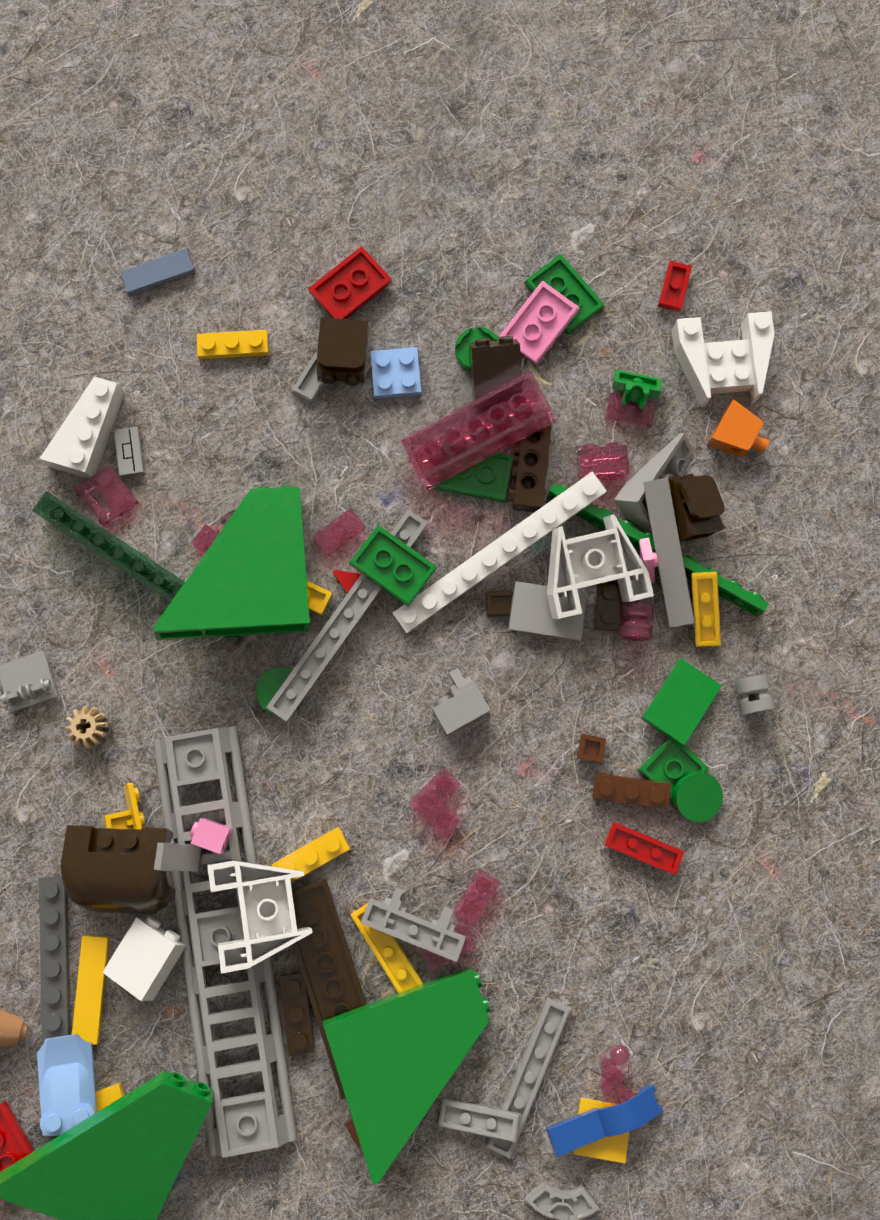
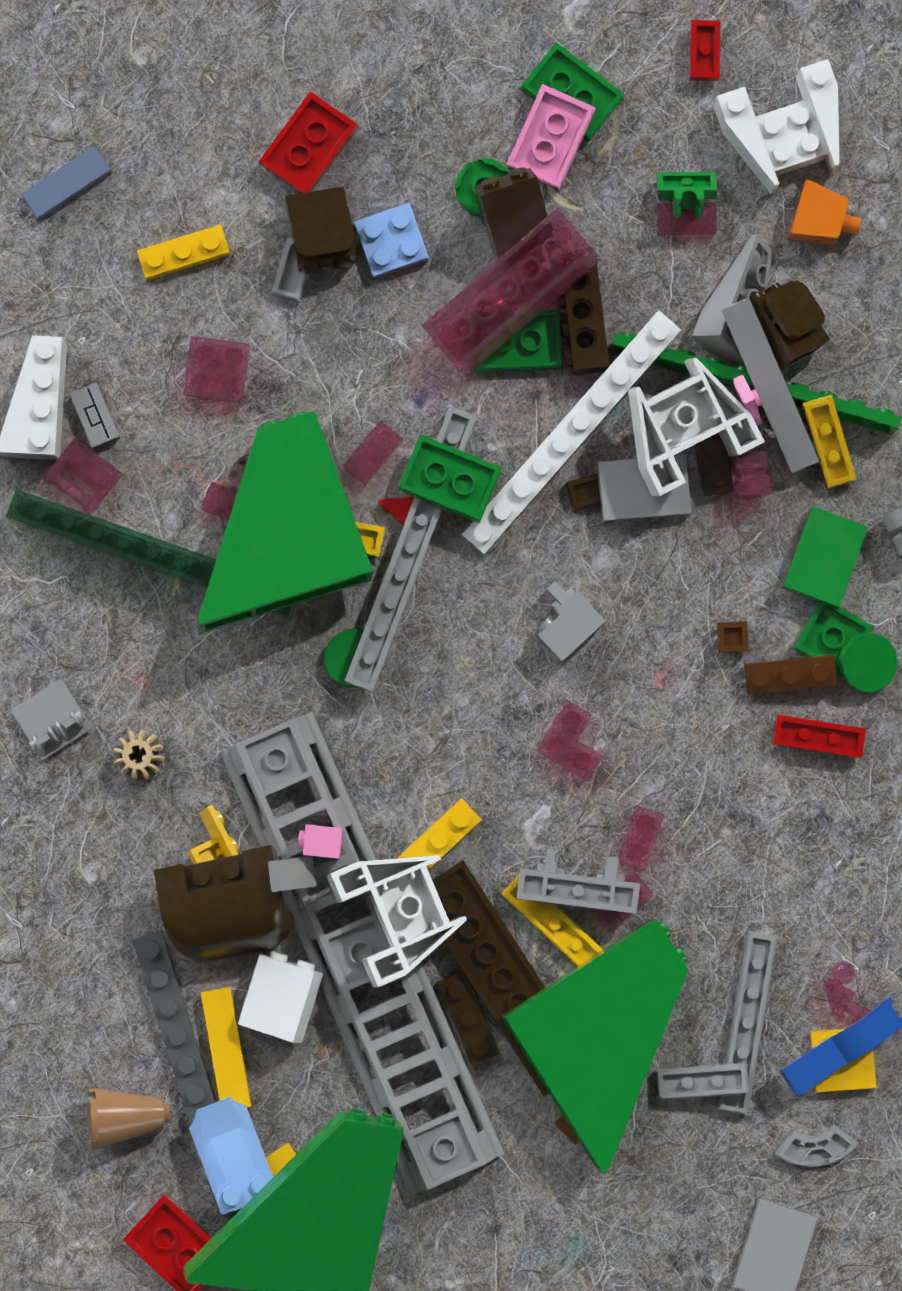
camera: 15 degrees left, 5 degrees up
clear pink brick [576,442,630,481] -> none
none -> clear pink plate [183,336,251,404]

